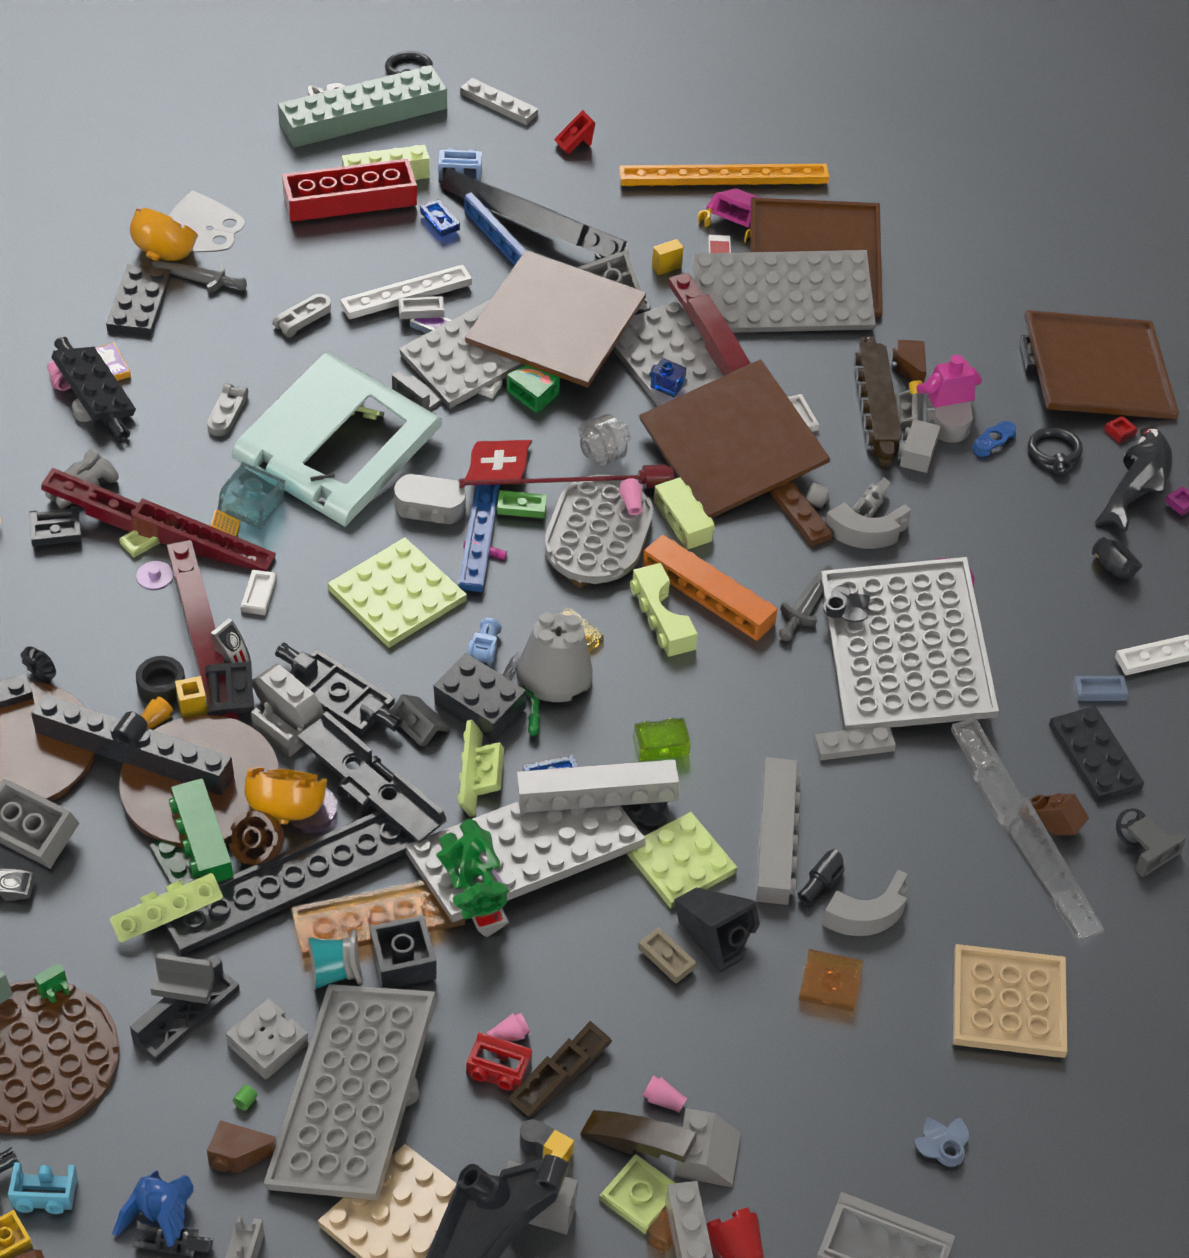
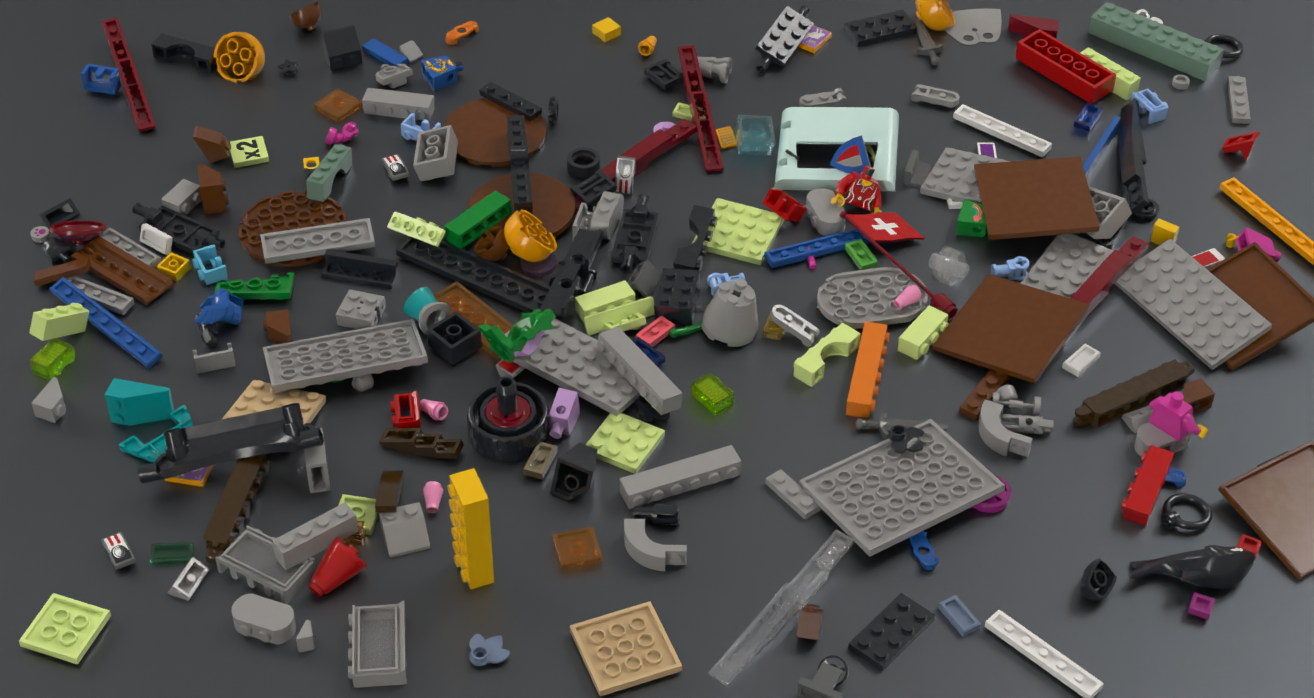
camera: 65 degrees right, 5 degrees down
green tile [34,963,70,1003] -> none
light orange cone [141,697,173,730] -> none
dark grey panel [151,953,214,1004] -> none
yellow brick [175,676,208,718] -> none
bright green piece [232,1084,258,1111] -> none
white tile [241,570,277,615] -> none
light grey tile [398,296,444,319] -> none
leg [519,1120,574,1162] -> none
clear blue brick [649,358,687,398] -> none
light grey brick [898,419,940,473] -> none
none -> green wing [214,272,295,300]
none -> light grey plate [260,218,375,264]
none -> yellow brick [447,468,494,590]
none -> black wheel [467,376,550,461]
none -> lavender torso [549,388,580,439]
none -> yellowish green brick [575,280,635,323]
none -> coral plate [636,316,675,349]
none -> black arch [673,205,718,271]
none -> red window [762,188,807,222]
none -> light grey plate [770,304,820,347]
none -> blue shield [830,135,871,173]
none -> red torso [831,165,882,214]
none -> blue piece [909,530,939,570]
none -> light blue connector [991,257,1029,281]
none -> light grey wheel [992,392,1041,416]
none -> dark red slope [1008,14,1059,39]
none -> red brick [1121,445,1174,526]
none -> light grey tile [1172,75,1190,90]

